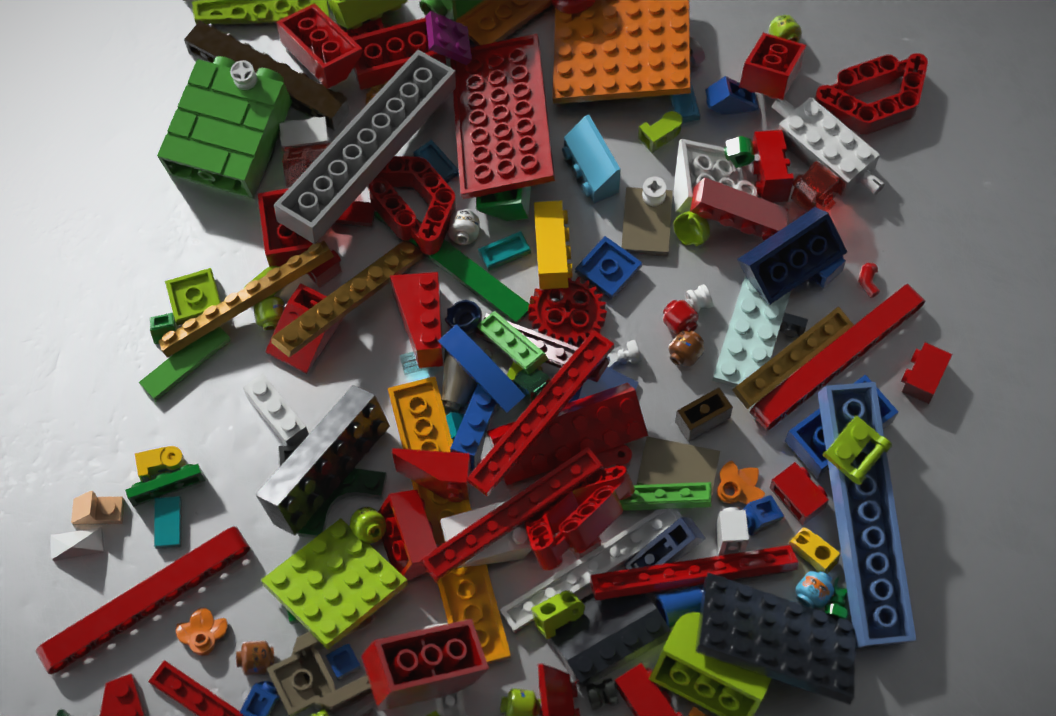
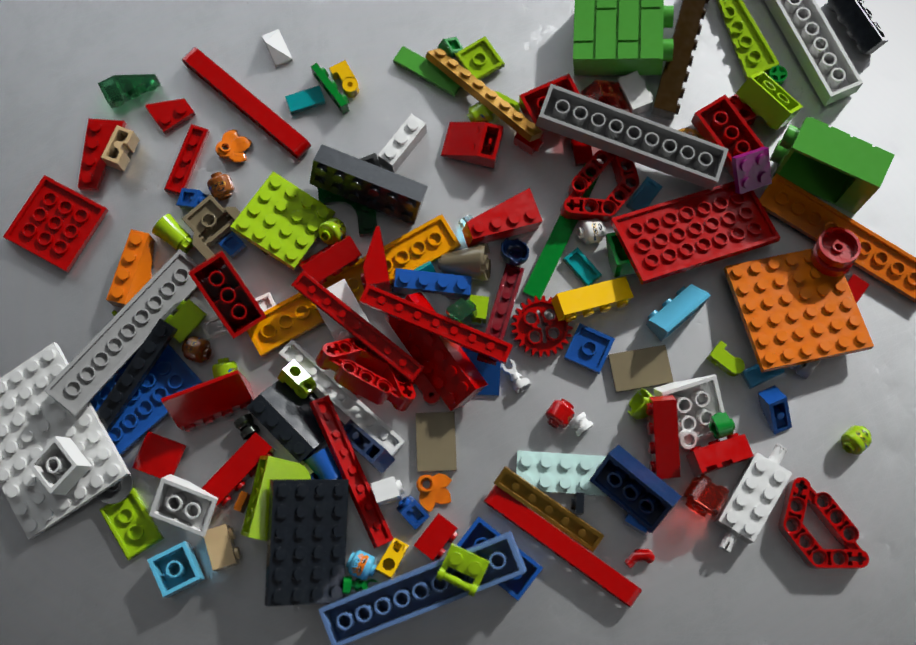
camera: 75 degrees right, 10 degrees up
light nougat slope [71,491,125,524] -> none
white wheel [230,61,257,90] -> none
pearl gold plate [271,240,423,358] -> none
red slope [276,3,363,89] -> none
blue slope [438,324,525,414] -> none
bright green tile [477,311,548,375] -> none
bright green tile [620,482,712,511] -> none
white wheel [642,177,666,206] -> none
dark orange head [668,331,705,367] -> none
dark brown brick [675,387,733,442] -> none
red brick [739,33,806,100] -> none
red brick [901,342,952,404] -> none

